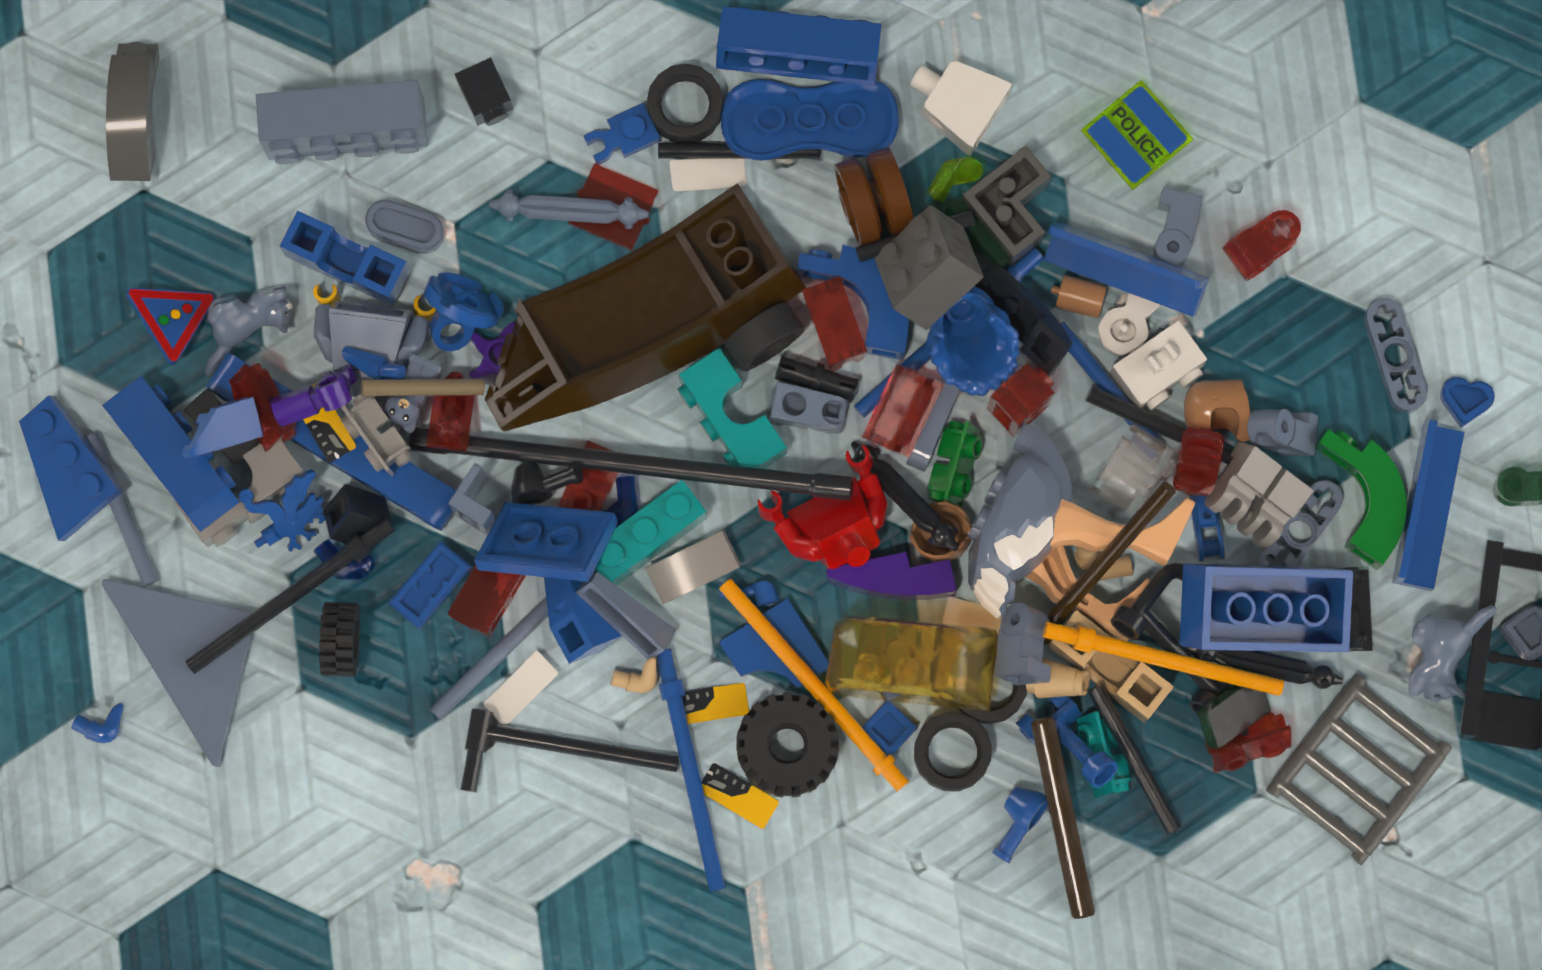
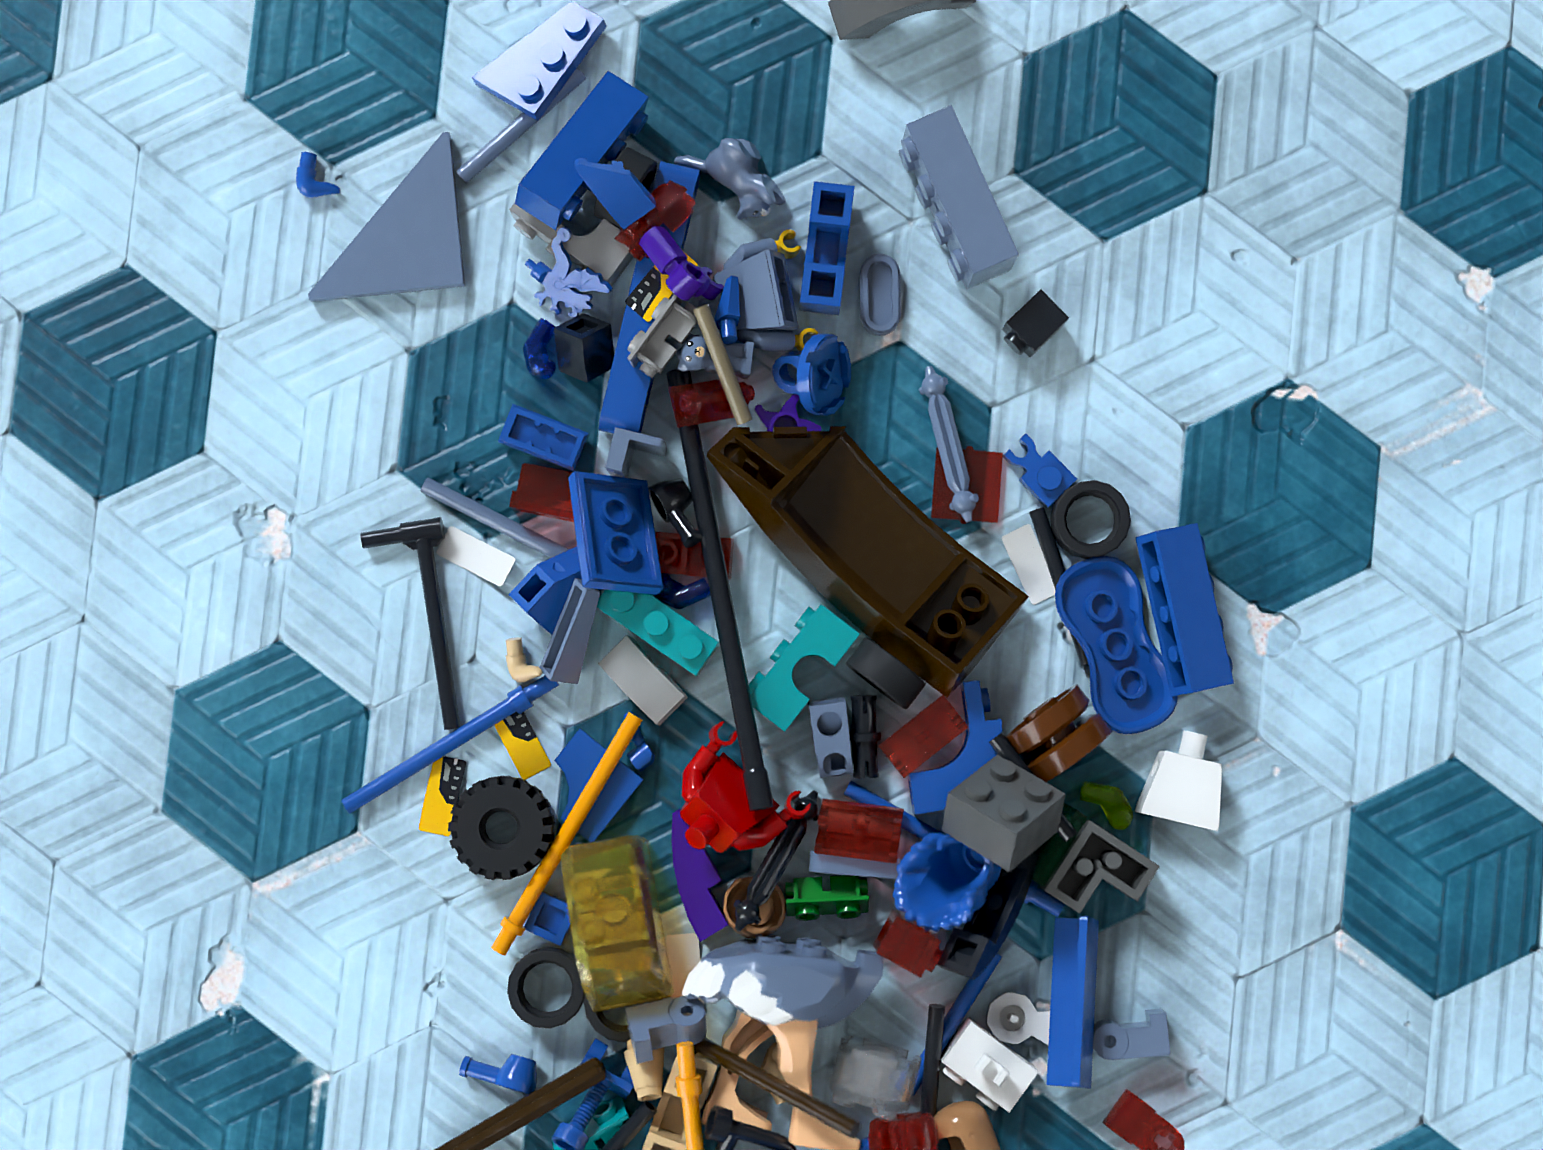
camera: 70 degrees right, 5 degrees up
piece [126,288,215,365] -> none
black bar [185,518,395,674] -> none
black tyre [319,602,360,677] -> none
medium nougat piece [1051,275,1107,319] -> none
piece [1080,80,1194,190] -> none

